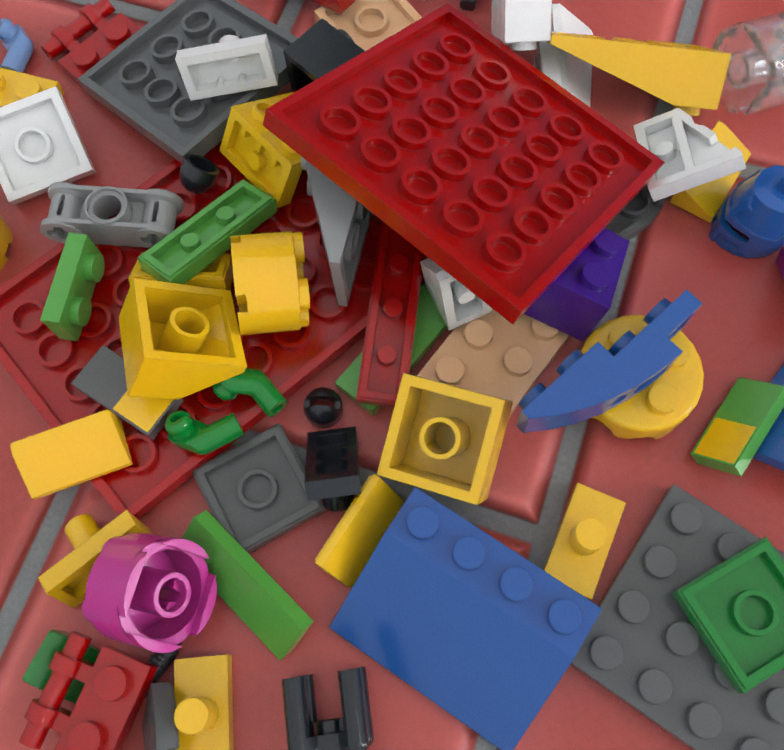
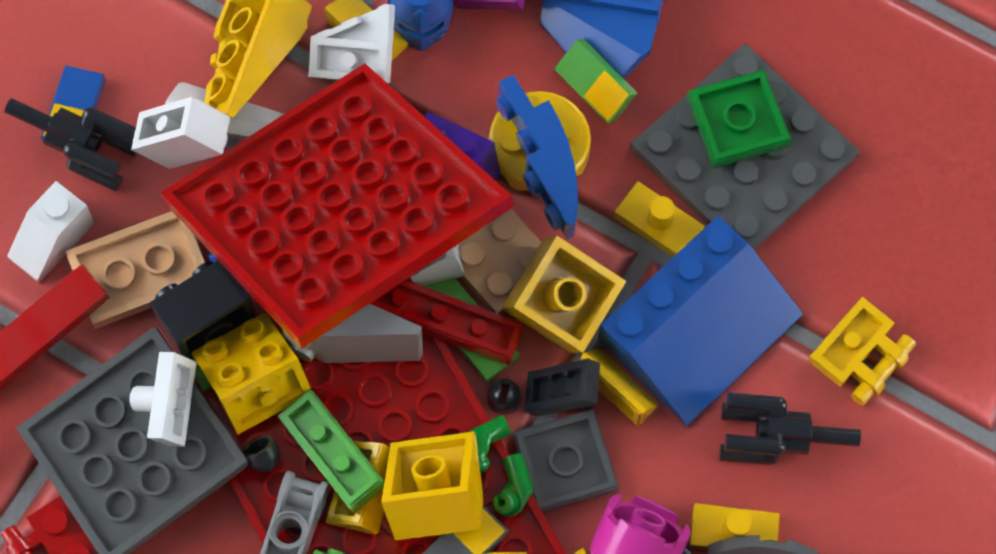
camera: 85 degrees left, 0 degrees up
bright green tile [182,510,314,661] -> none
yellow brick [230,231,310,336] -> none

